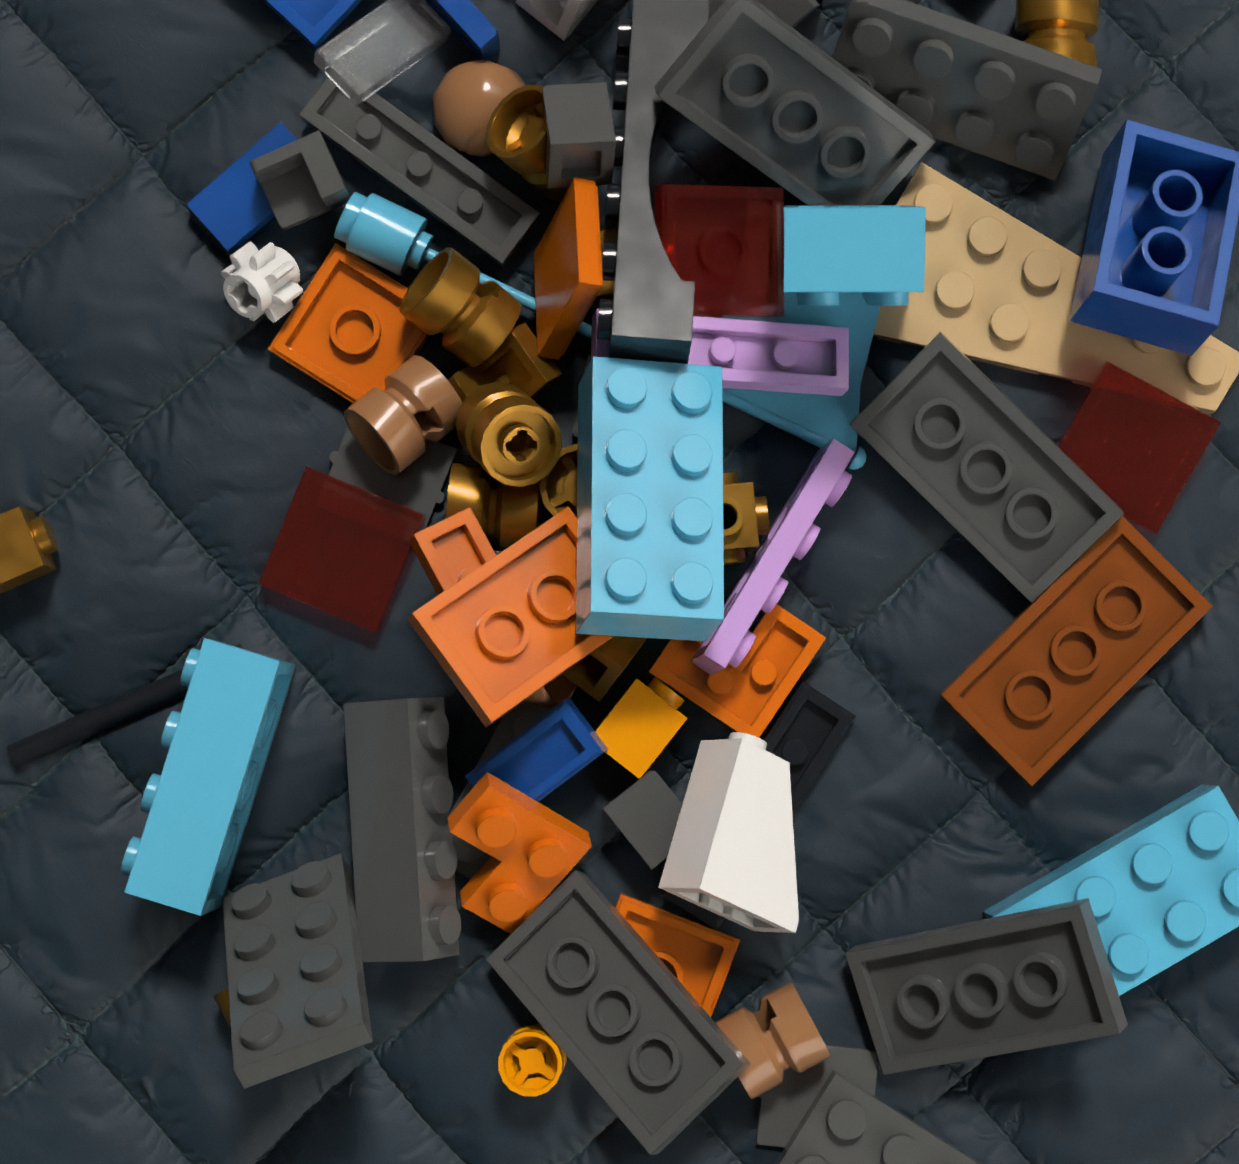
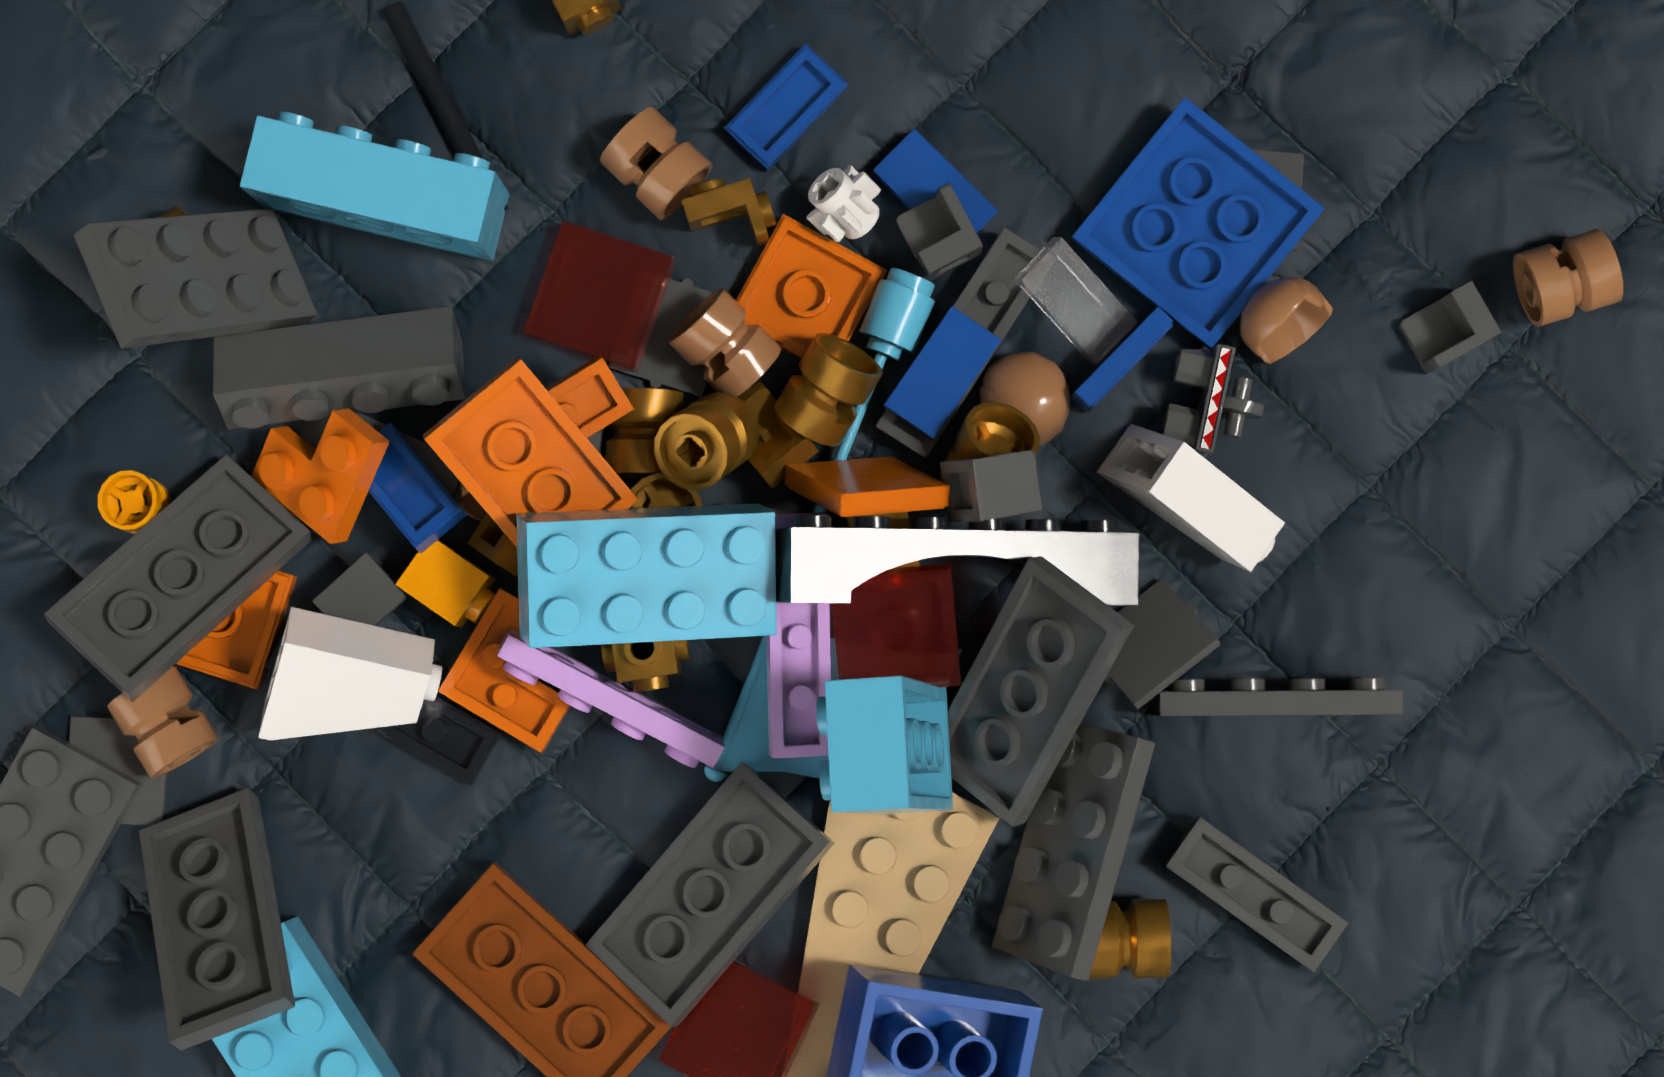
camera: 85 degrees right, 0 degrees up
none -> medium nougat wheel [600,106,713,220]
none -> pearl gold bracket [681,178,777,247]
none -> blue tile [724,44,848,172]
none -> blue tile [884,306,1001,440]

